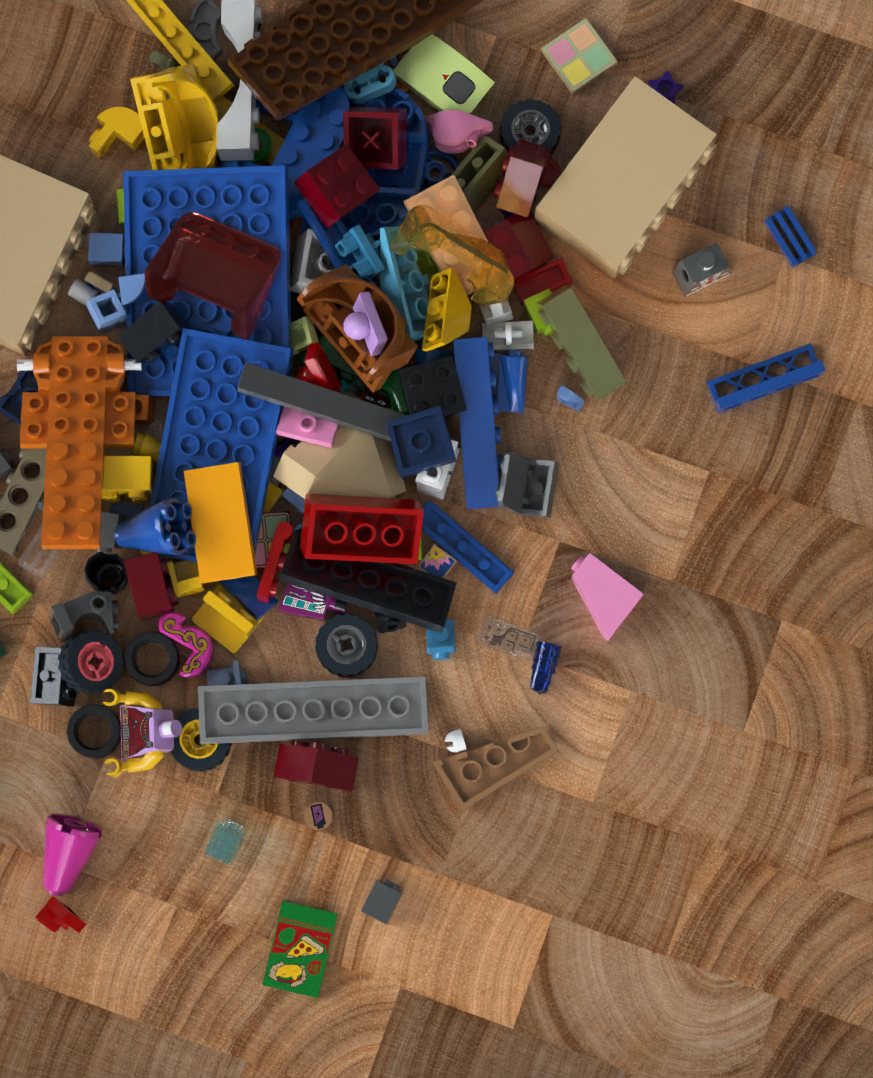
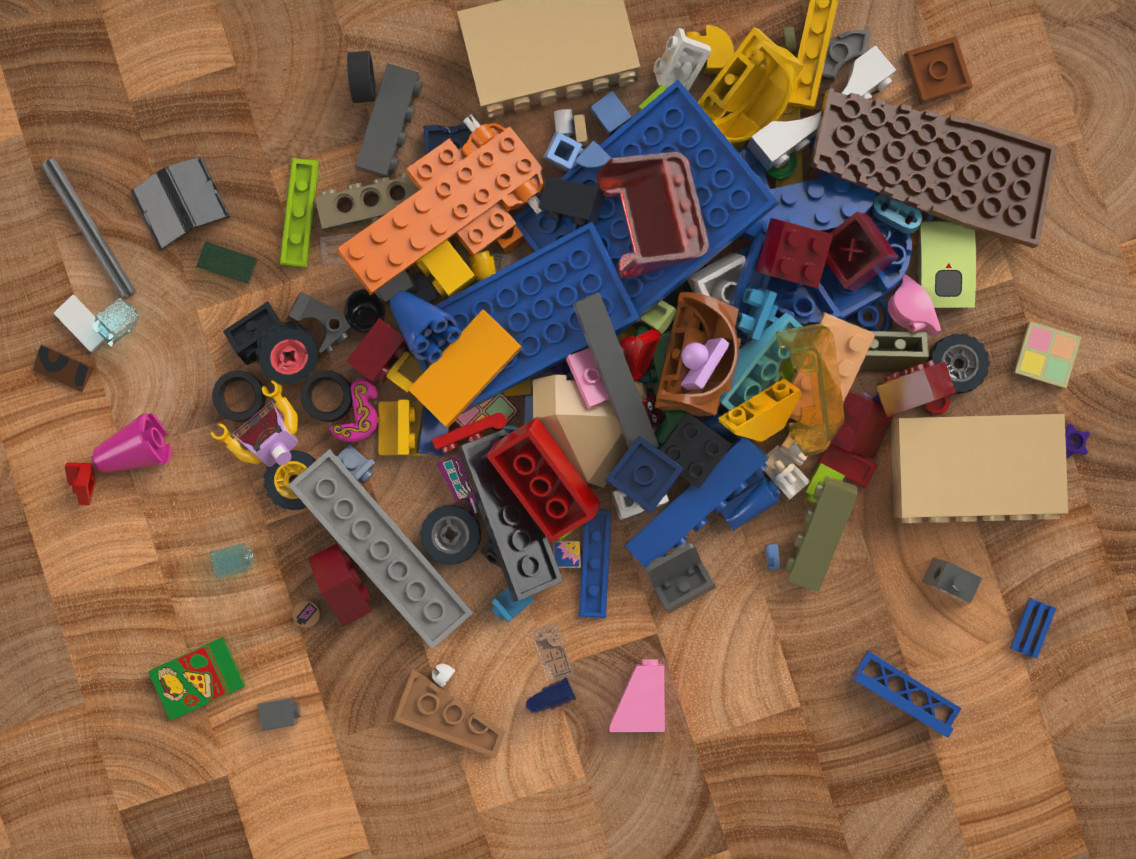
camera: 50 degrees right, 5 degrees up
none -> white bracket [654,28,711,91]

